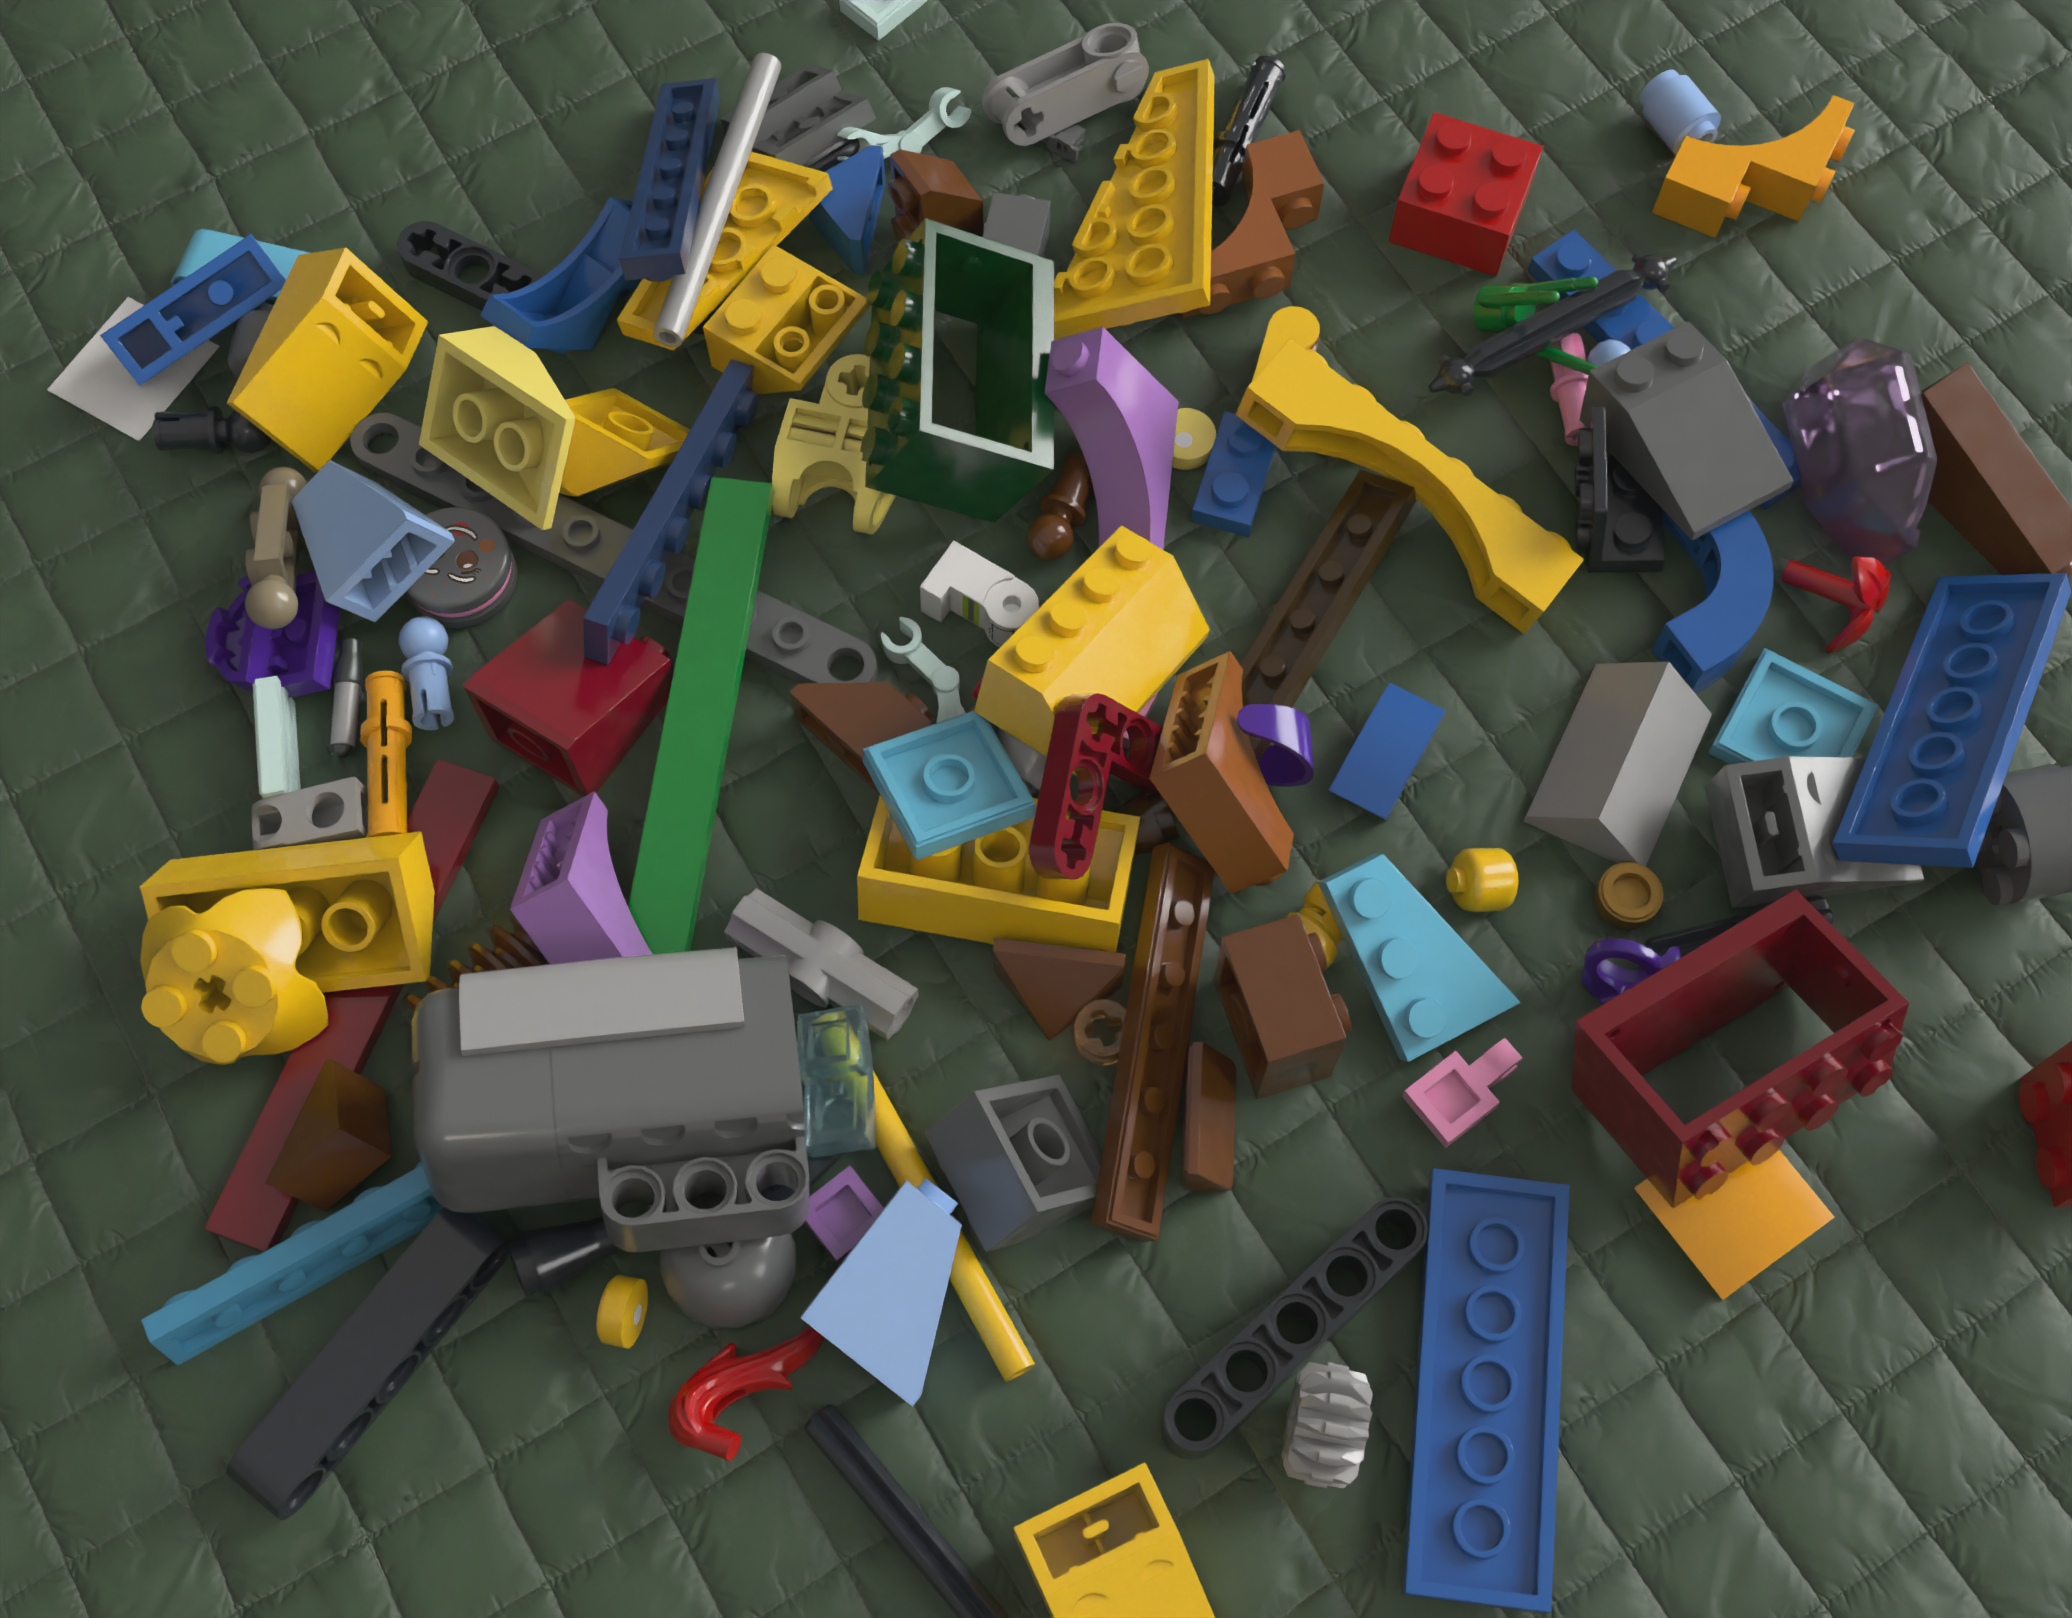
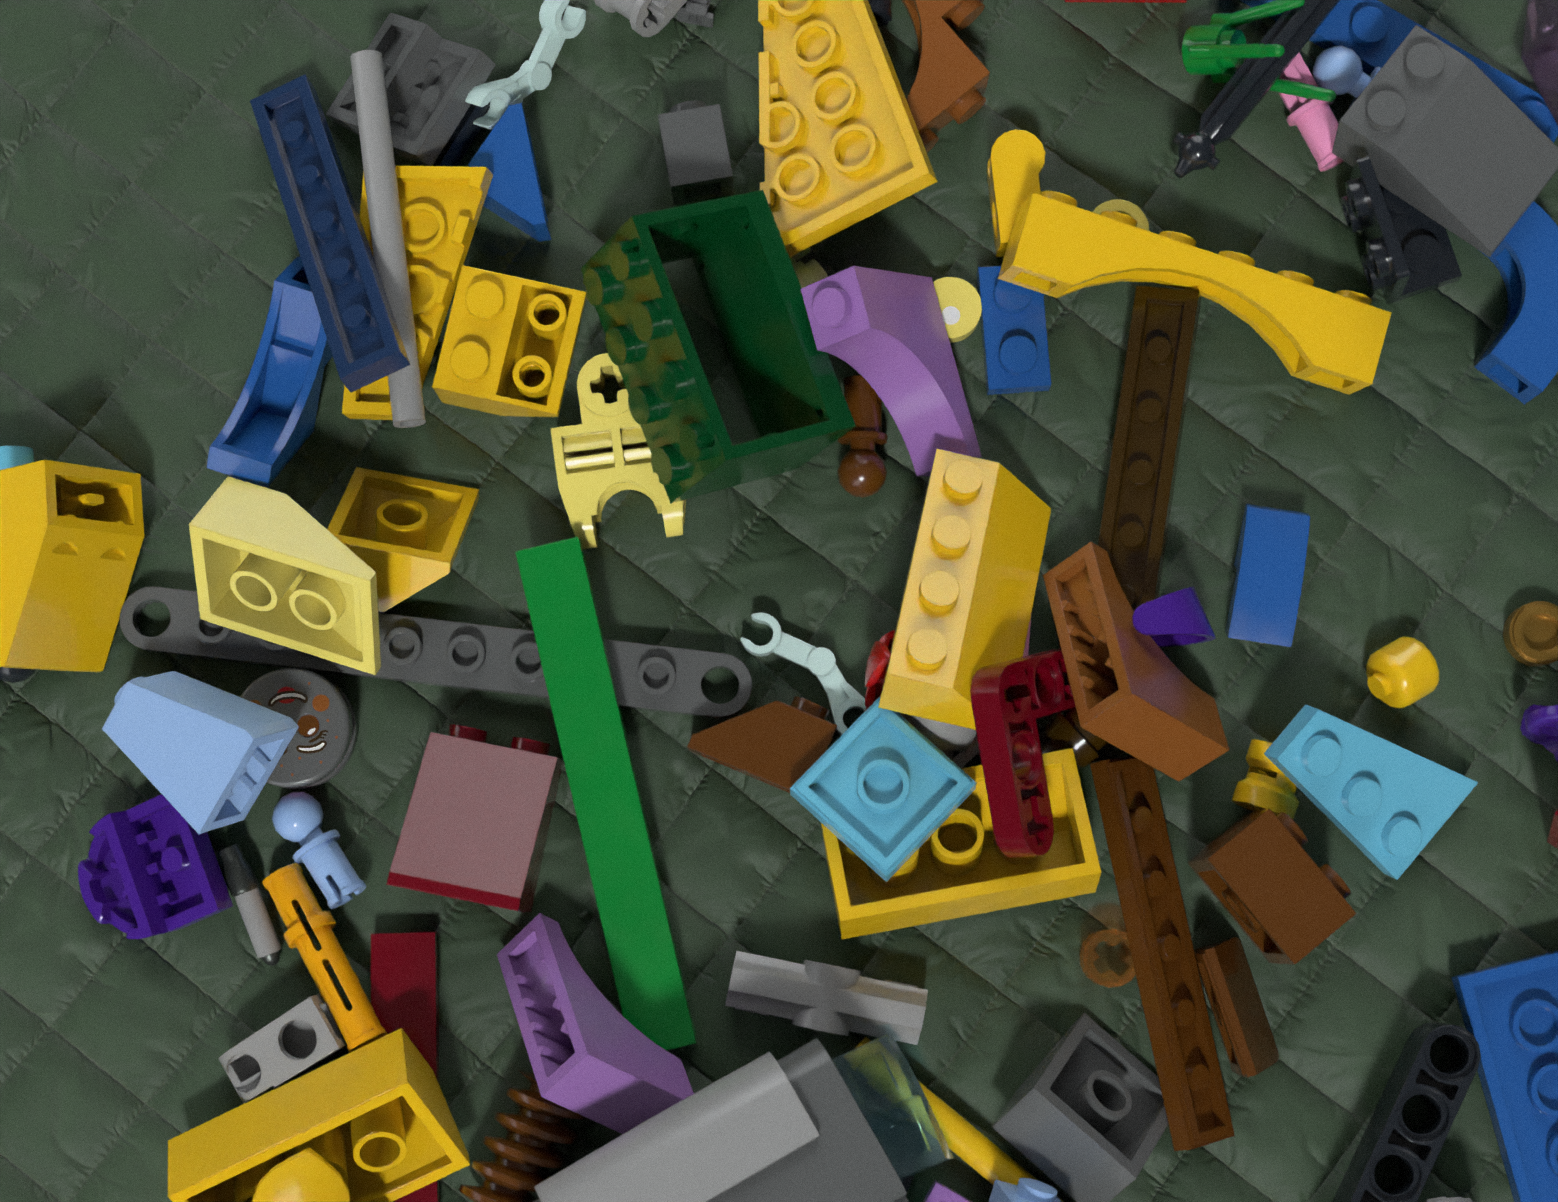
camera: 20 degrees left, 15 degrees up
dark tan plate [245,467,307,629] -> none
light aqua tile [253,676,301,799] -> none
black beam [397,221,542,311] -> none
dark blue plate [583,359,759,665] -> none
reddish brown slope [888,149,984,242] -> none
white leg [920,540,1039,647] -> none
reddish brown slope [993,938,1126,1041] -> none
bright pink plate [1402,1038,1522,1148] -> none
light grey slope [1524,662,1712,867] -> none

